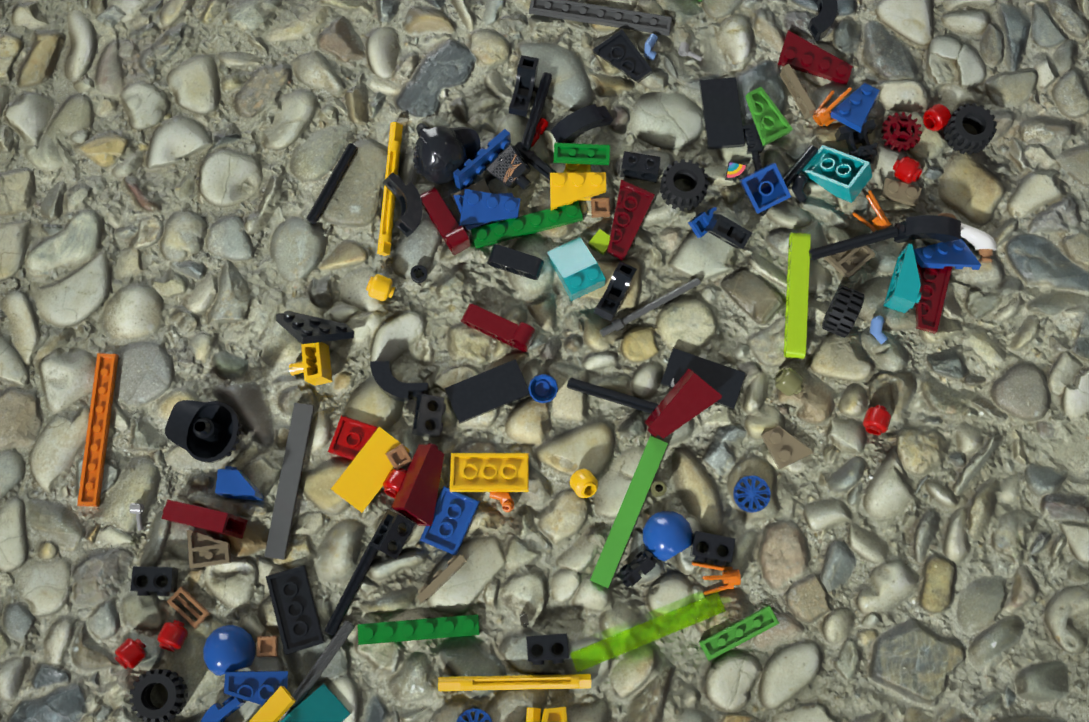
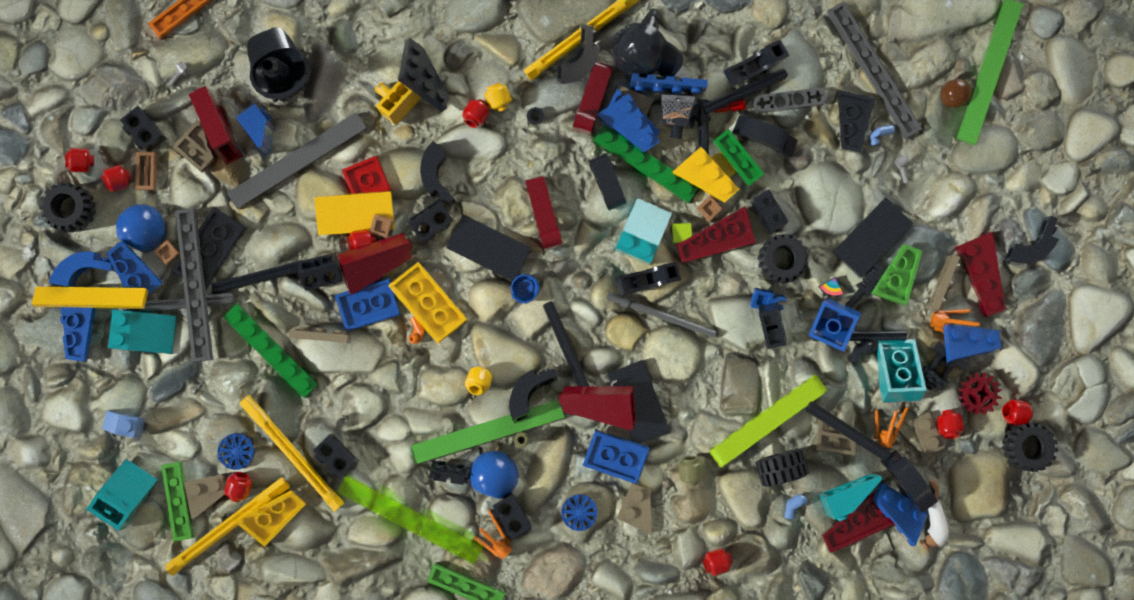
camera: 45 degrees right, 10 degrees up
none -> dark grey tile [175,208,213,363]
none -> red head [462,99,490,128]
none -> black arch [509,369,558,424]
none -> blue tile [583,429,650,484]
none -> dark grey beam [753,88,827,113]

